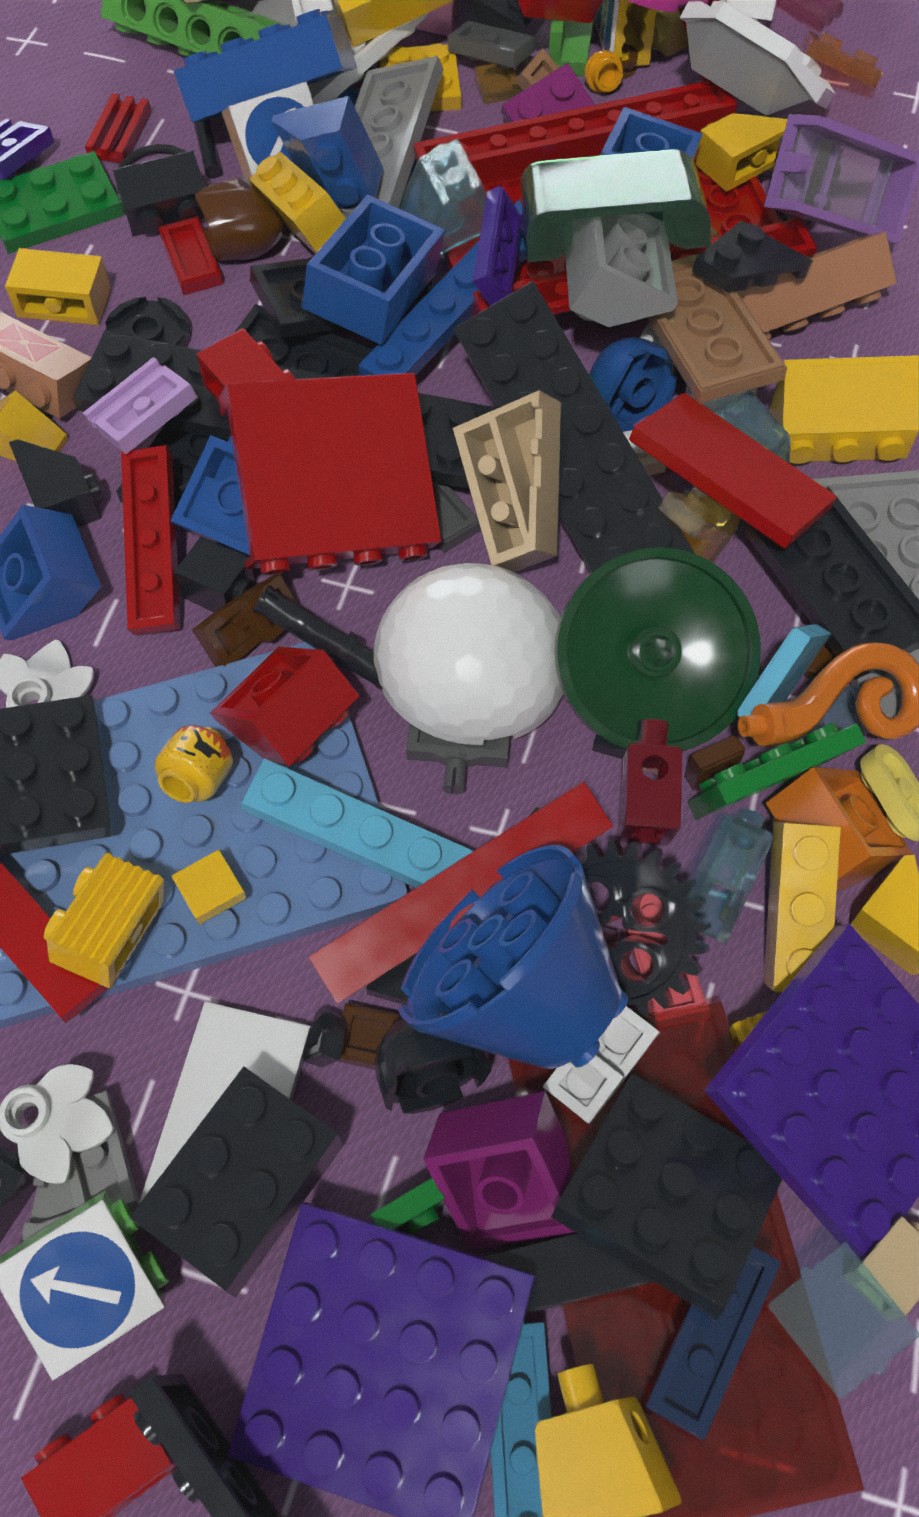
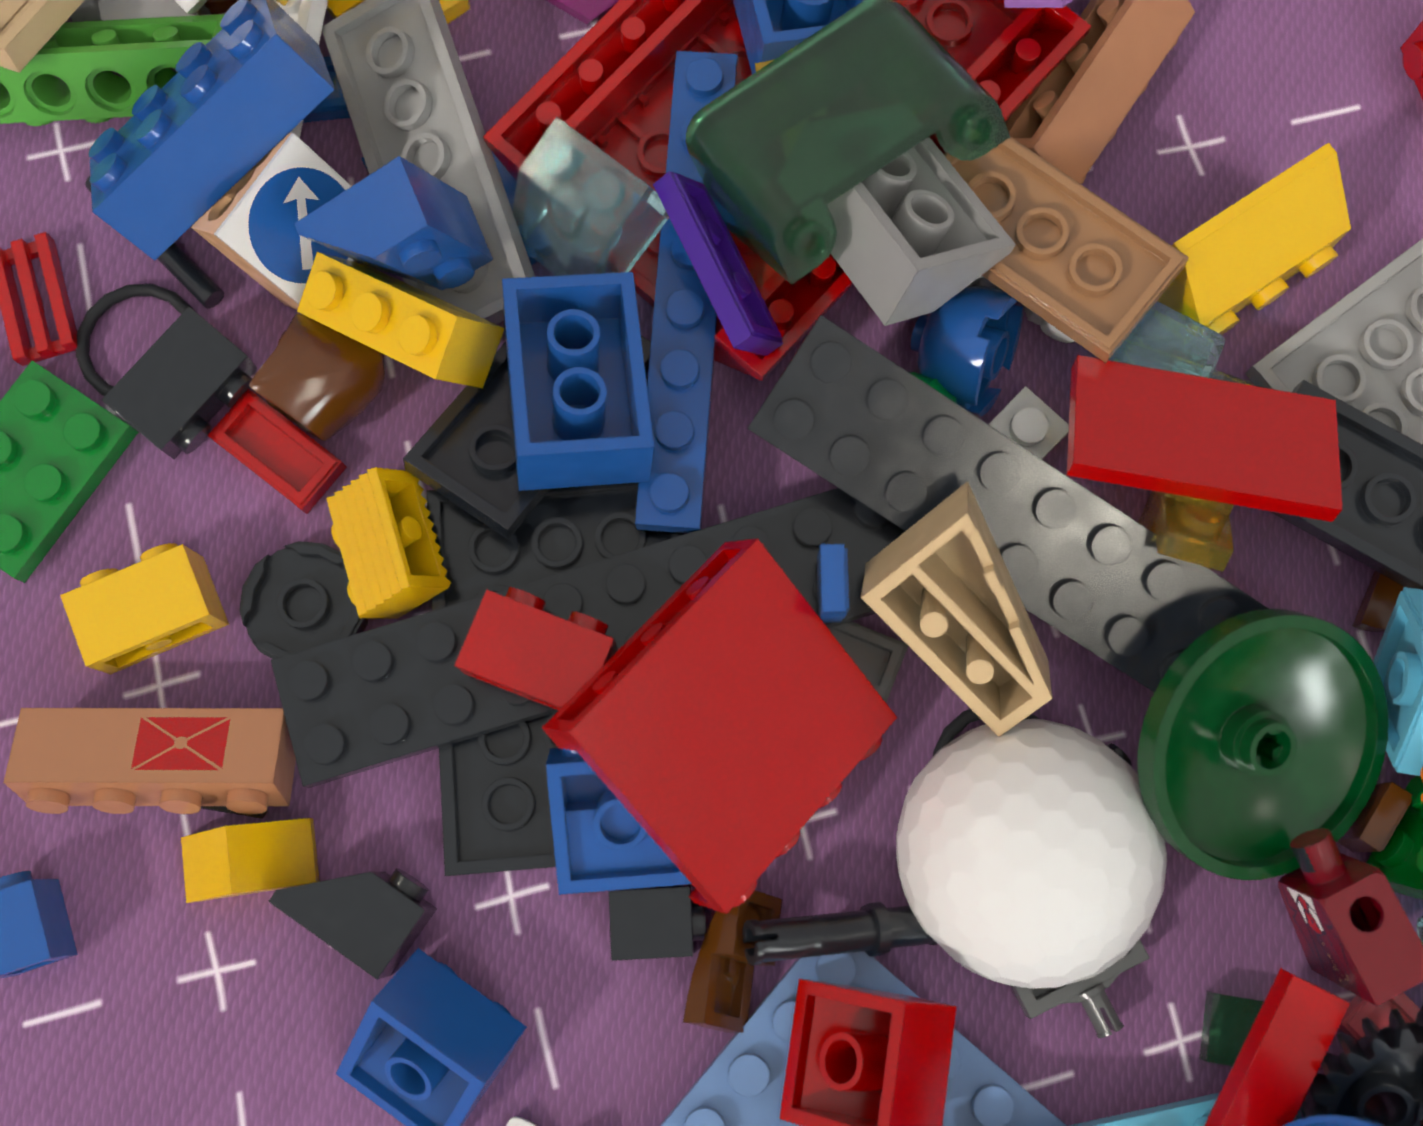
camera: 30 degrees left, 15 degrees up
lavender plate [83,357,197,454] -> none
red plate [121,445,180,635] -> none
black wing [692,221,813,293] -> none
none -> yellow brick [326,467,451,619]
none -> blue tile [817,544,849,623]

